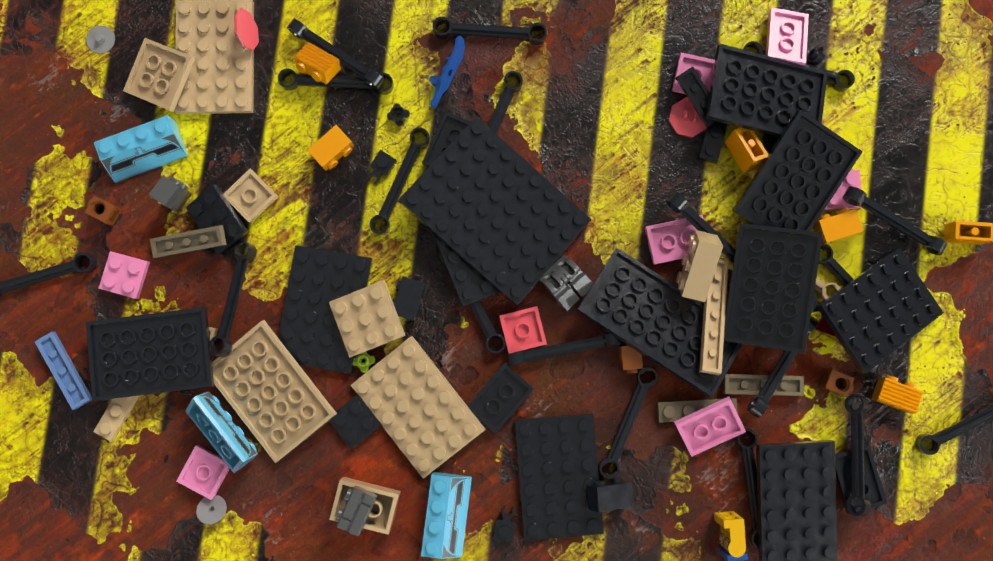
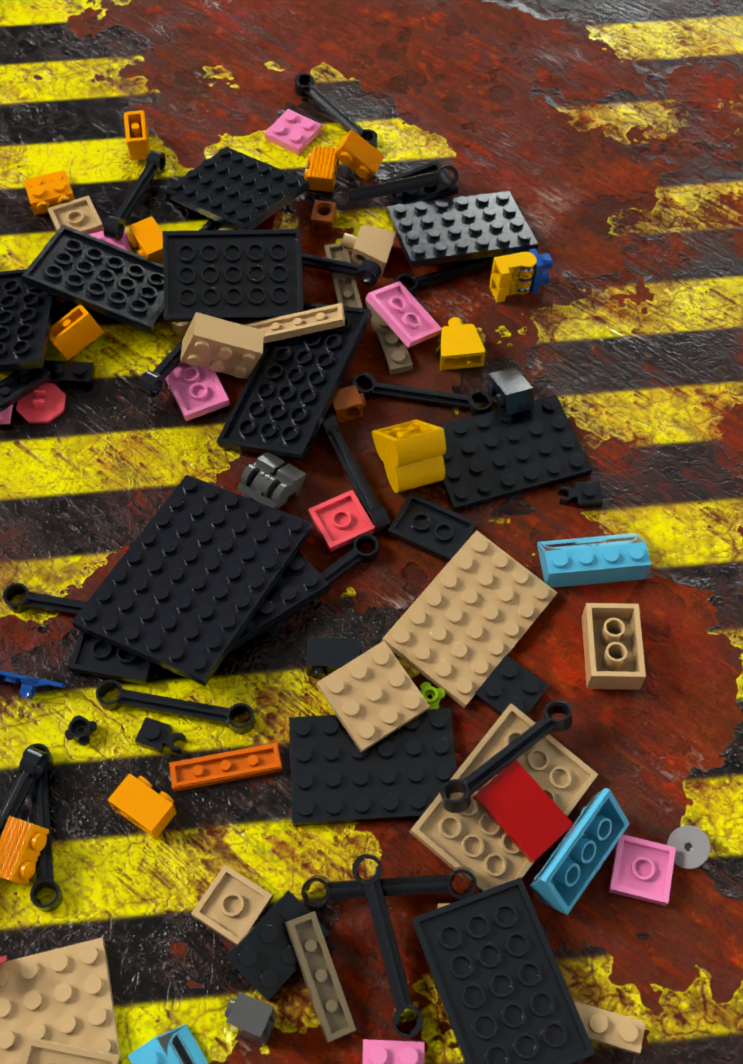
camera: 100 degrees left, 25 degrees down
dark grey brick [335,486,378,536] -> none
none -> light orange plate [23,170,75,216]
none -> tan plate [47,195,104,234]
none -> orange tile [169,742,283,792]
none -> bright pink plate [264,109,322,155]
none -> light orange brick [334,129,385,181]
none -> tan torso [341,225,396,277]
none -> black piece [352,854,424,1038]
none -> yellow brick [371,419,446,493]
none -> yellow torso [440,317,485,371]
none -> black piece [440,700,573,813]
none -> red tile [473,760,573,863]

